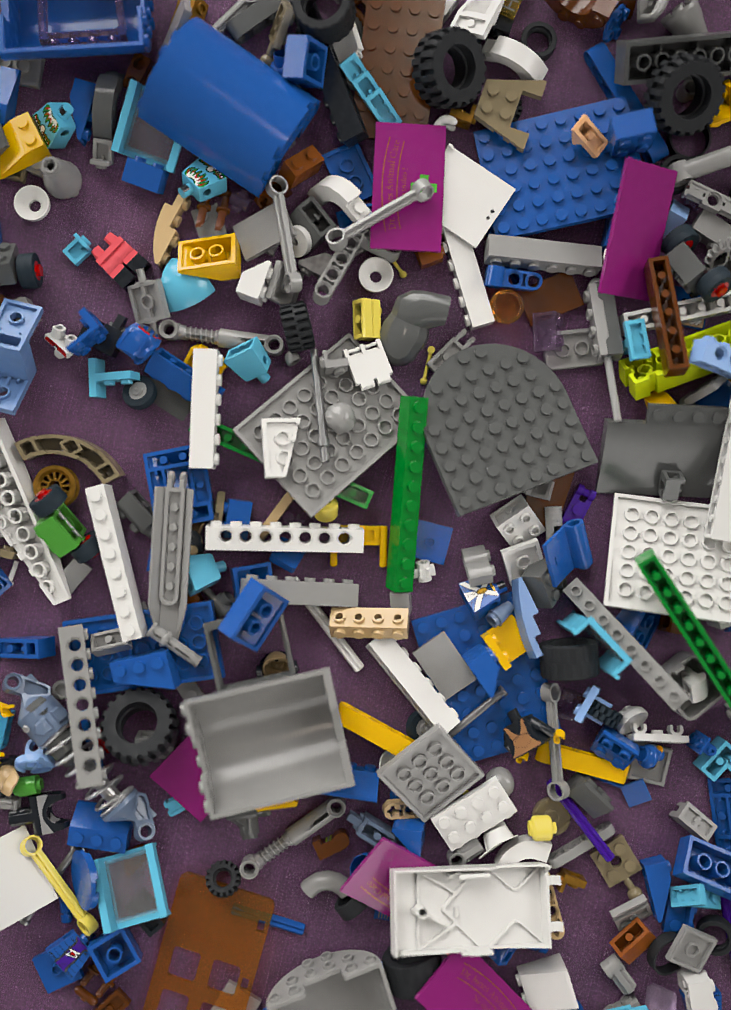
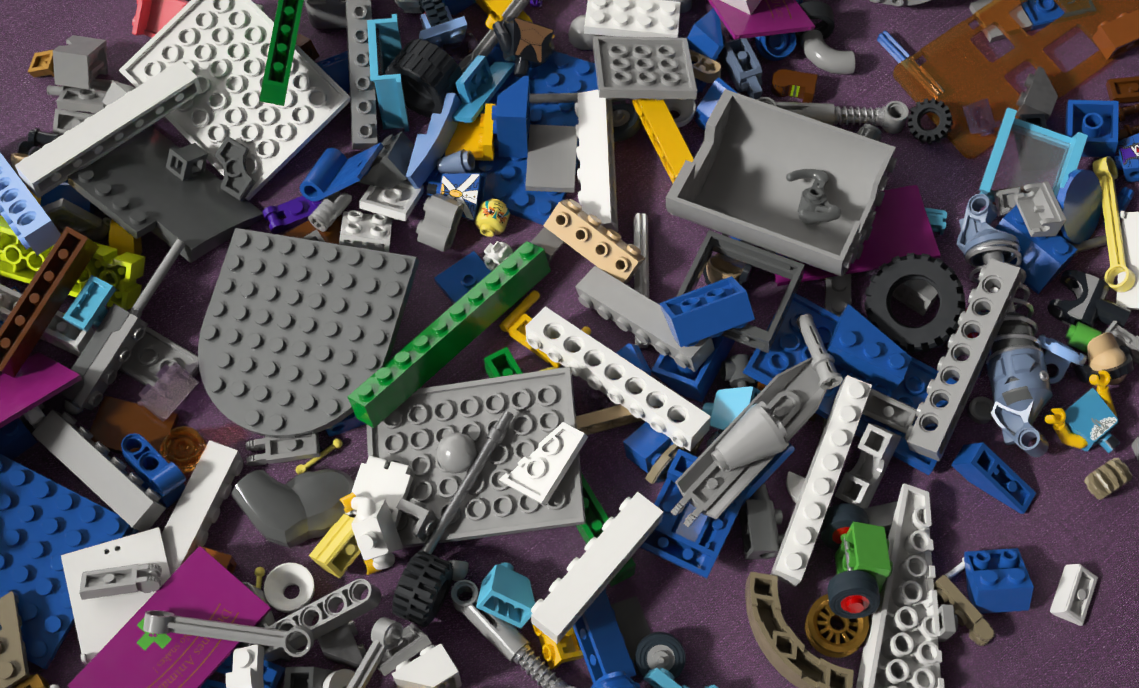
camera: 140 degrees left, 25 degrees down
none -> light grey hinge [79,564,162,600]
none -> dark grey tile [214,136,256,202]
none -> white torso [339,492,403,575]
none -> dark azure bracket [452,55,515,123]
none -> light yellow head [474,199,510,237]
none -> light grey cone [711,401,789,471]
none -> dark grey piece [786,169,841,224]
none -> white tile [786,471,806,503]
none -> light grey arch [835,423,901,509]
none -> bracket [963,98,1002,136]
none -> light grey tile [994,187,1020,217]
none -> light grey hinge [1014,181,1066,237]
none -> flat silver slope [1016,66,1058,121]

